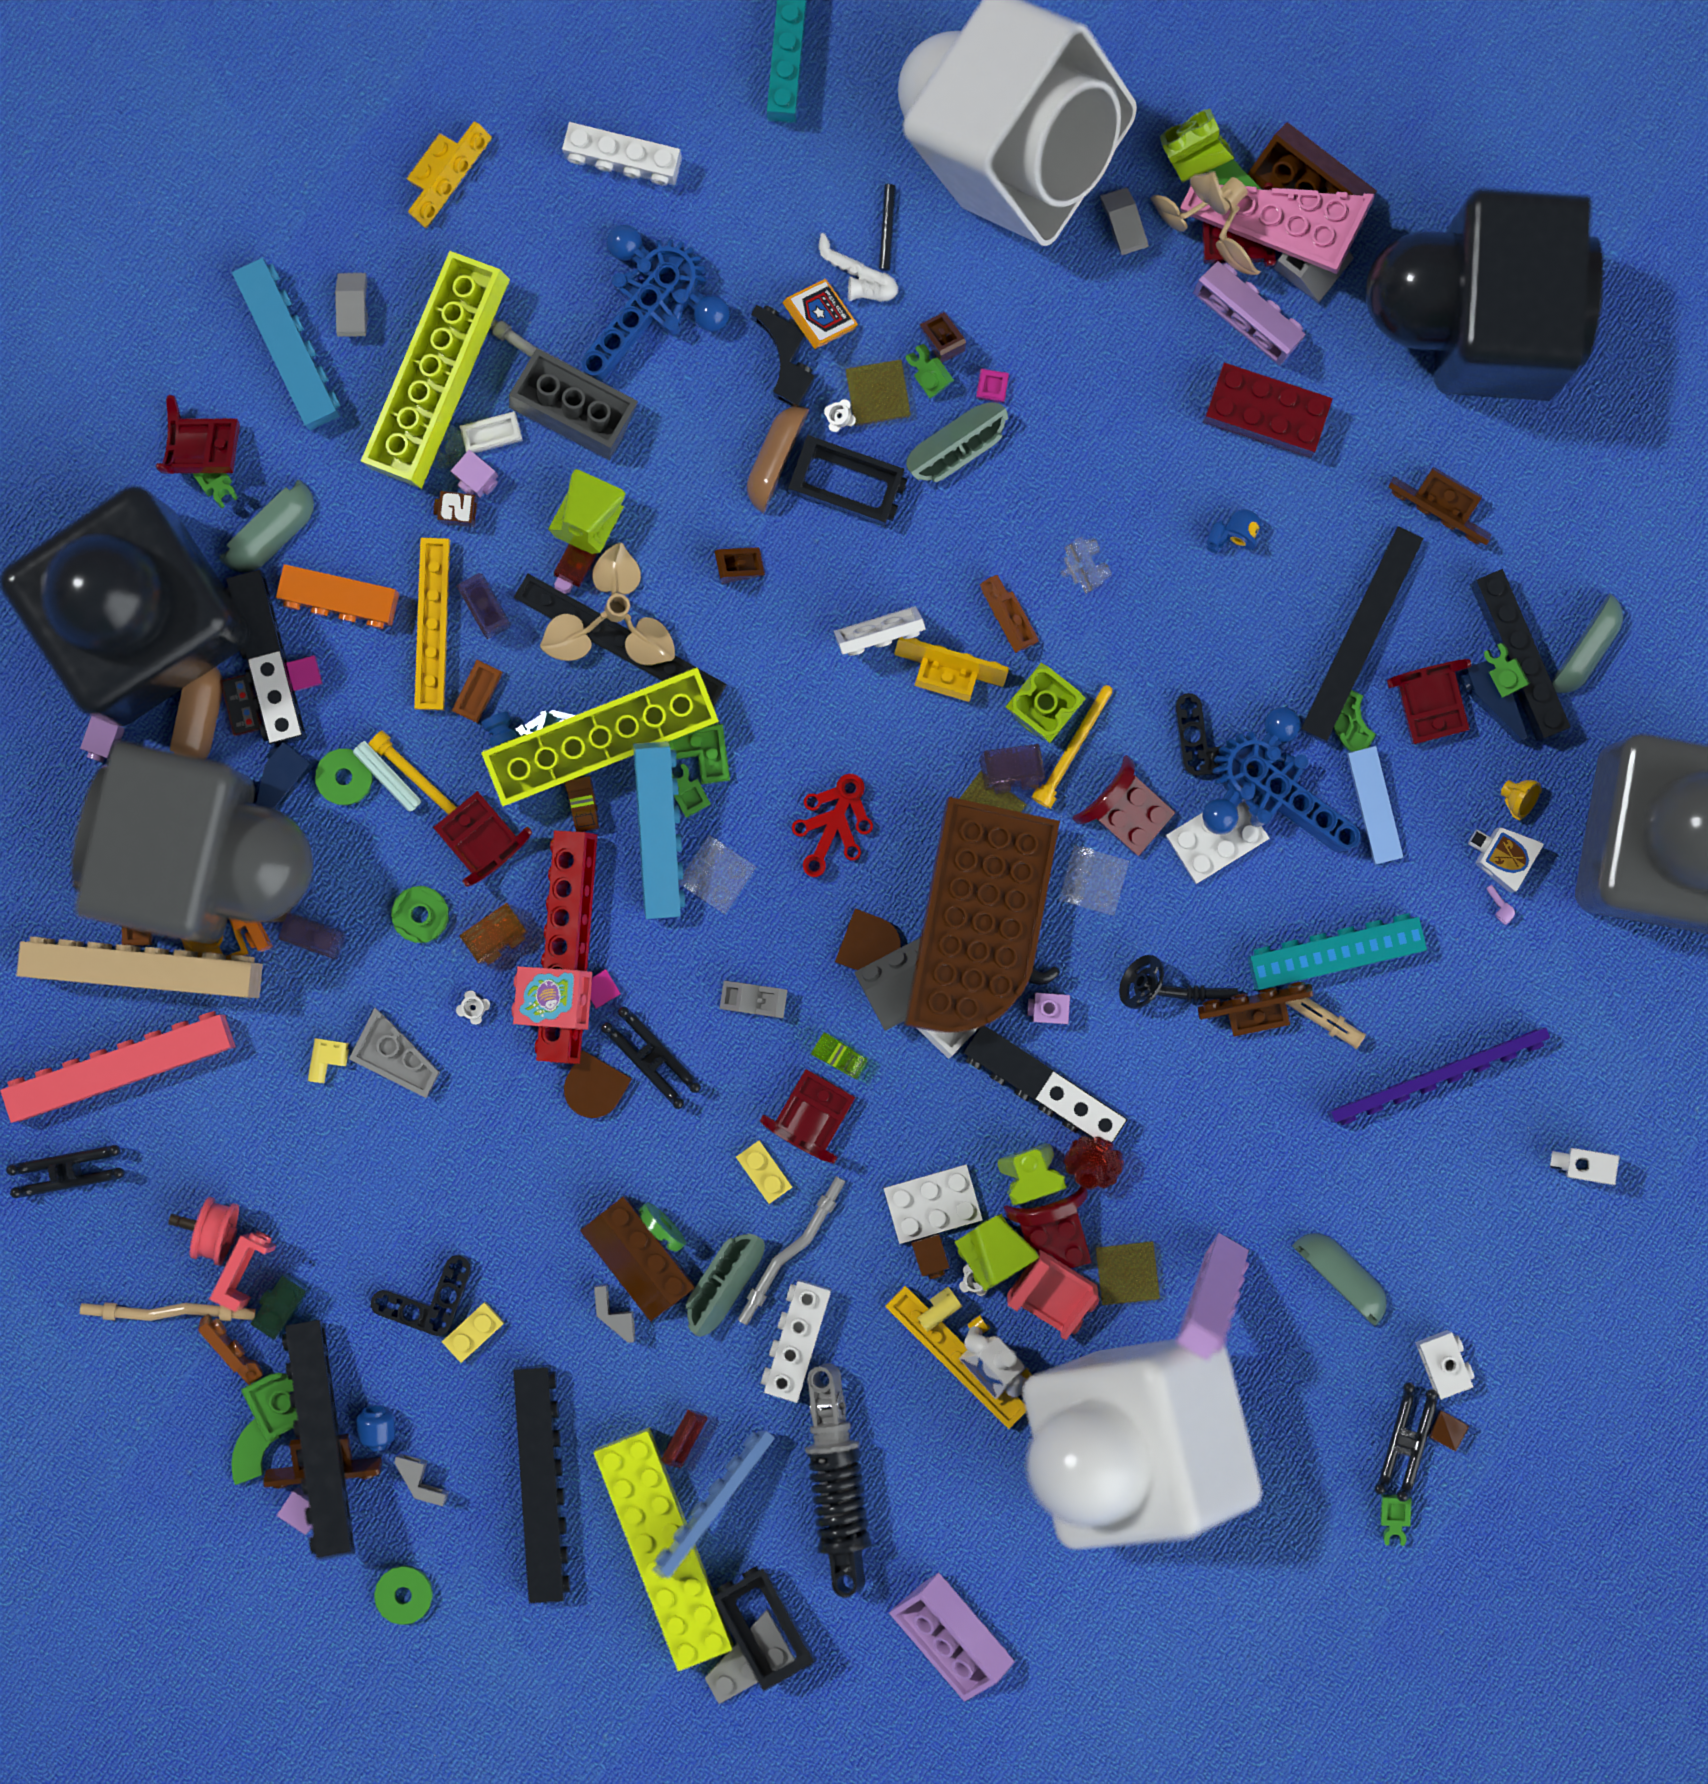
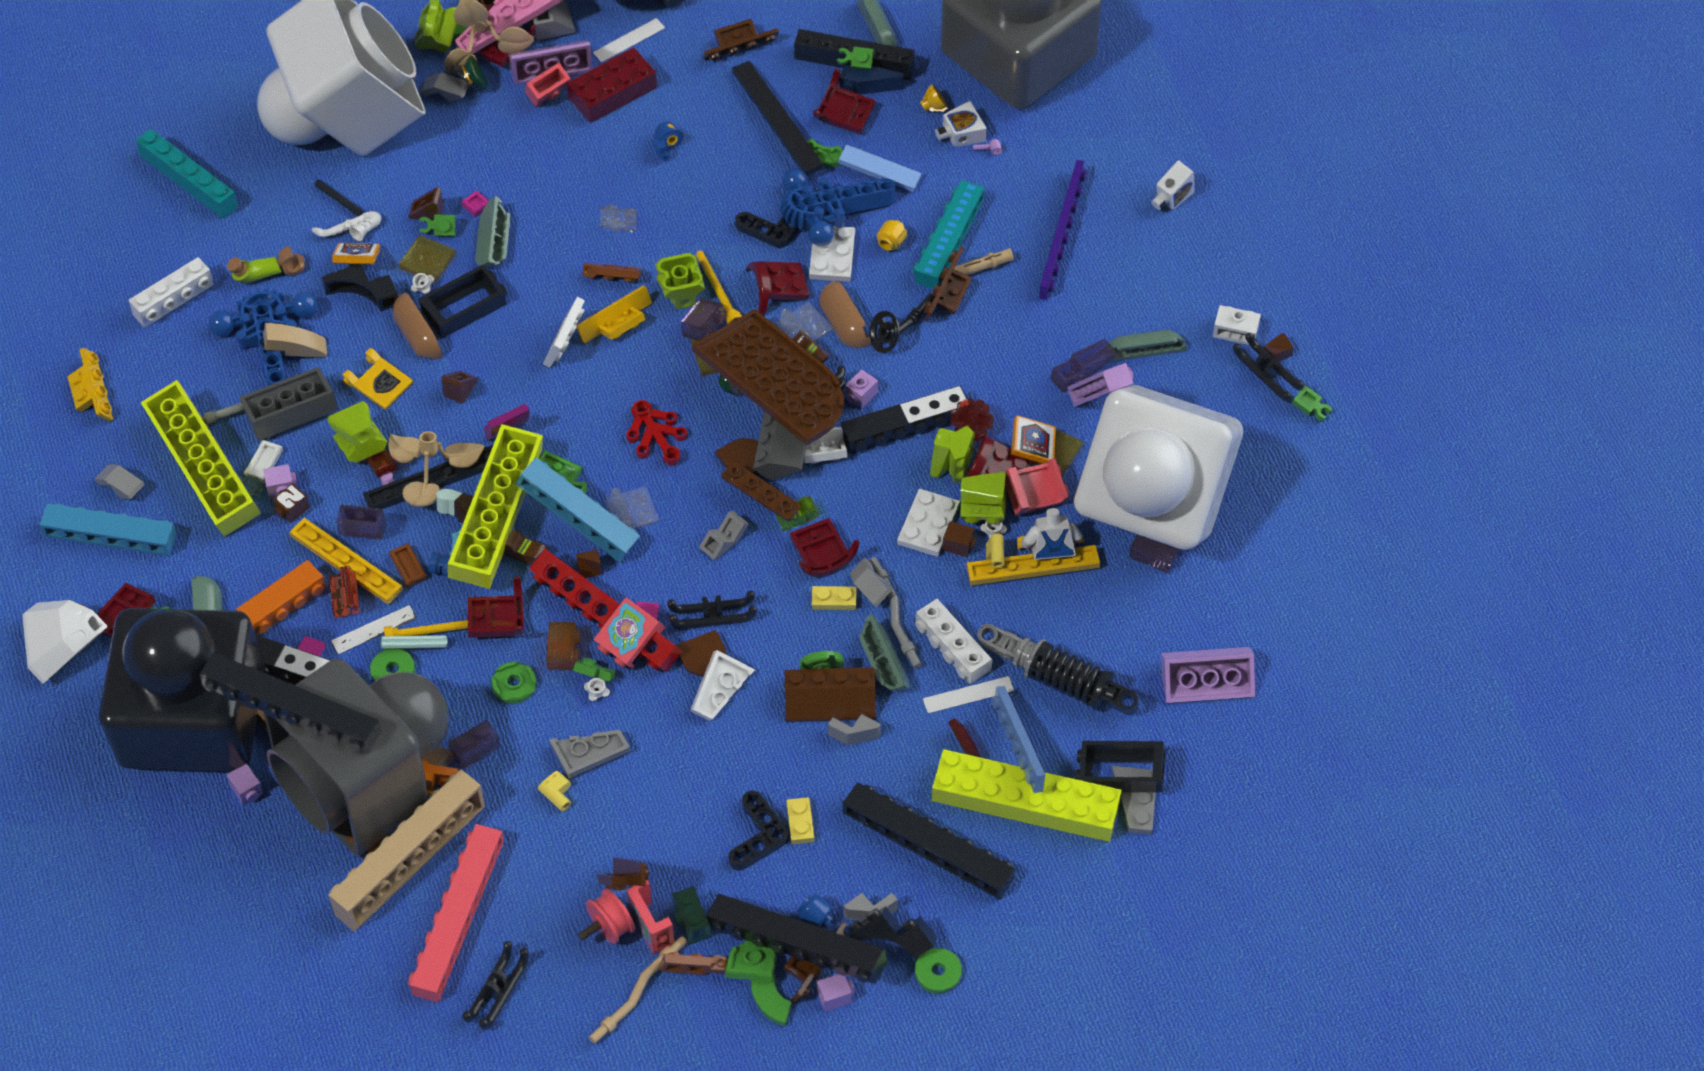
camera: 55 degrees left, 30 degrees down
none -> white brick [22,600,108,684]
none -> black brick [200,652,381,754]
none -> piece [227,246,305,284]
none -> tan slope [263,323,327,357]
none -> clear red panel [329,565,360,618]
none -> white sticker [331,605,417,654]
none -> yellow flag [343,348,413,410]
none -> leg [436,489,474,523]
none -> dark green piece [454,55,487,92]
none -> magenta slope [484,404,530,441]
none -> coral brick [524,63,571,107]
none -> bright green plate [573,658,616,682]
none -> reddish brown slope [576,550,602,578]
none -> white sticker [593,18,665,62]
none -> bracket [598,857,649,890]
none -> white wing [690,650,755,721]
none -> reddish brown bracket [721,462,801,521]
none -> reddish brown leg [793,331,831,364]
none -> medium nougat brick [819,280,871,348]
none -> black arch [846,906,937,959]
none -> light grey slope [850,557,891,607]
none -> yellow head [877,220,907,251]
none -> white sticker [923,676,1014,713]
none -> tile [1011,415,1056,464]
none -> clear purple slope [1050,339,1117,393]

